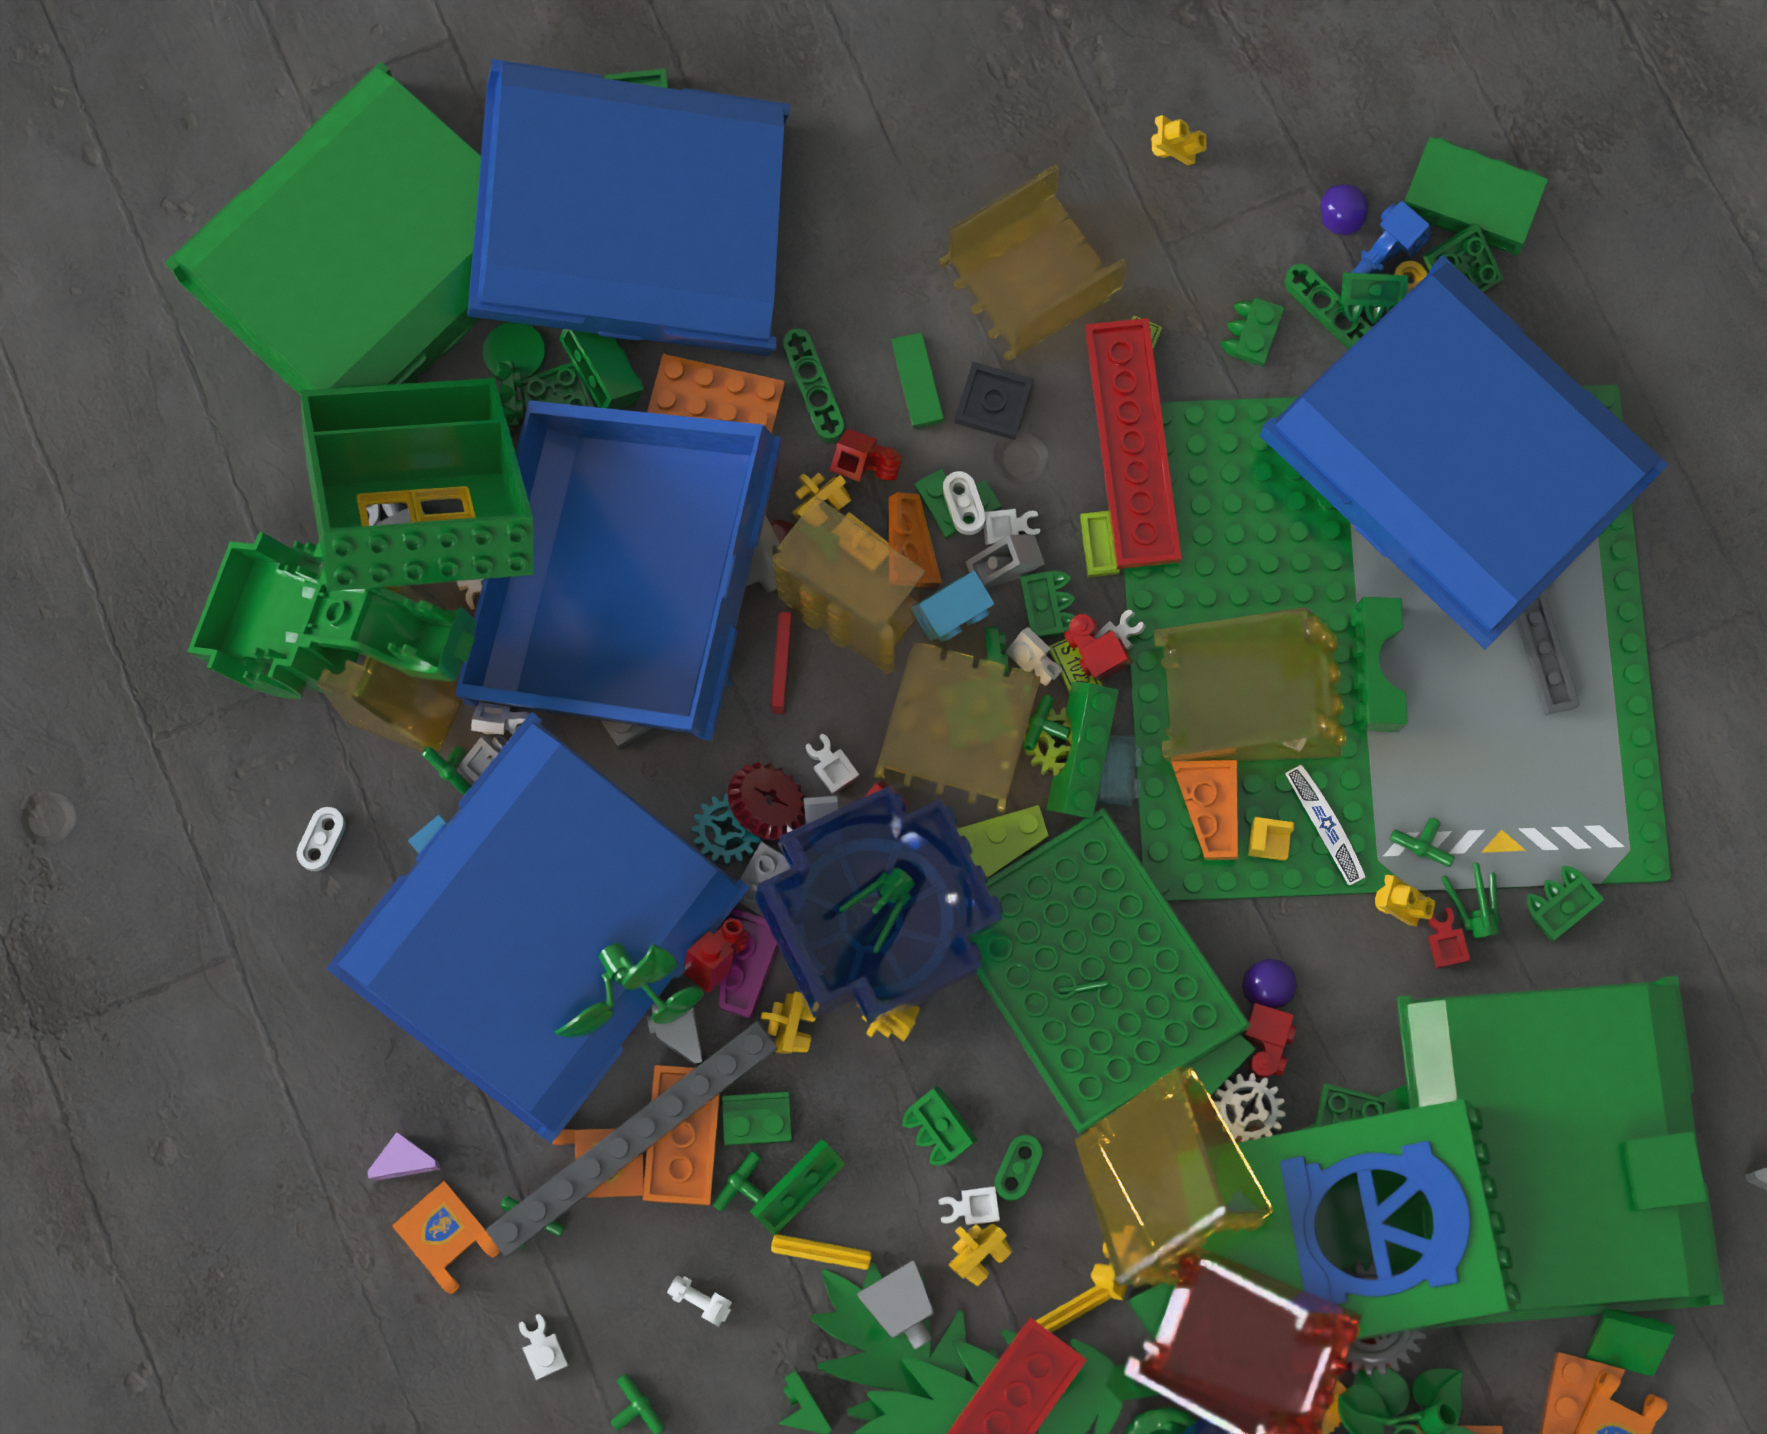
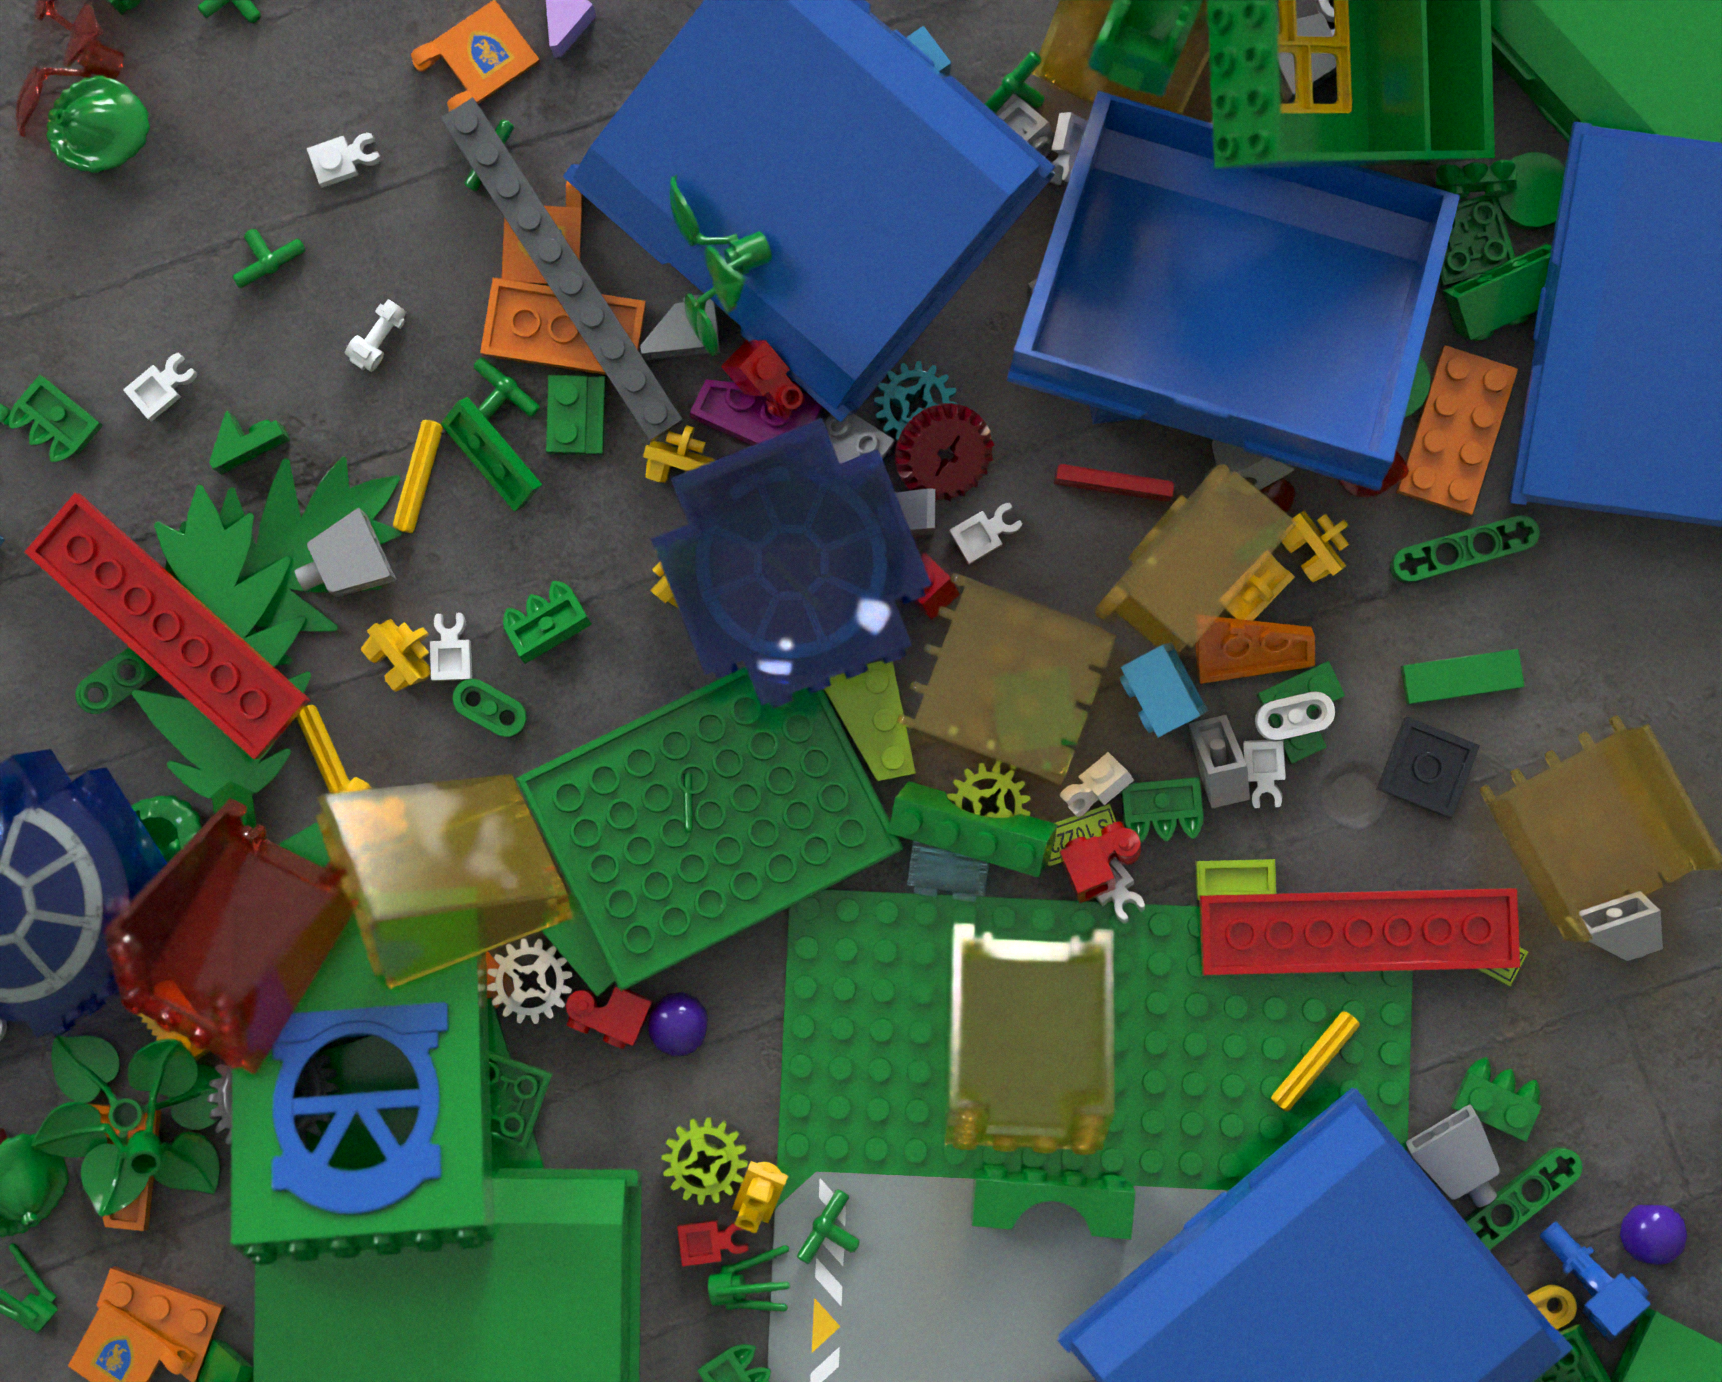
camera: 90 degrees right, 10 degrees up
red brick [830,428,903,481] -> none
green plant [839,868,915,953] -> none
green plate [984,626,1008,681] -> none
green piece [1023,695,1071,751] -> none
orange wing [1171,760,1239,860] -> none
yellow panel [1248,817,1294,861] -> none
white sticker [1285,765,1365,886] -> none
green plate [1341,272,1408,324] -> none
none -> lime gear [662,1116,748,1205]
none -> yellow axle [1271,1011,1360,1111]
none -> light grey torso [1406,1104,1501,1207]
none -> light grey slope [1569,891,1663,961]

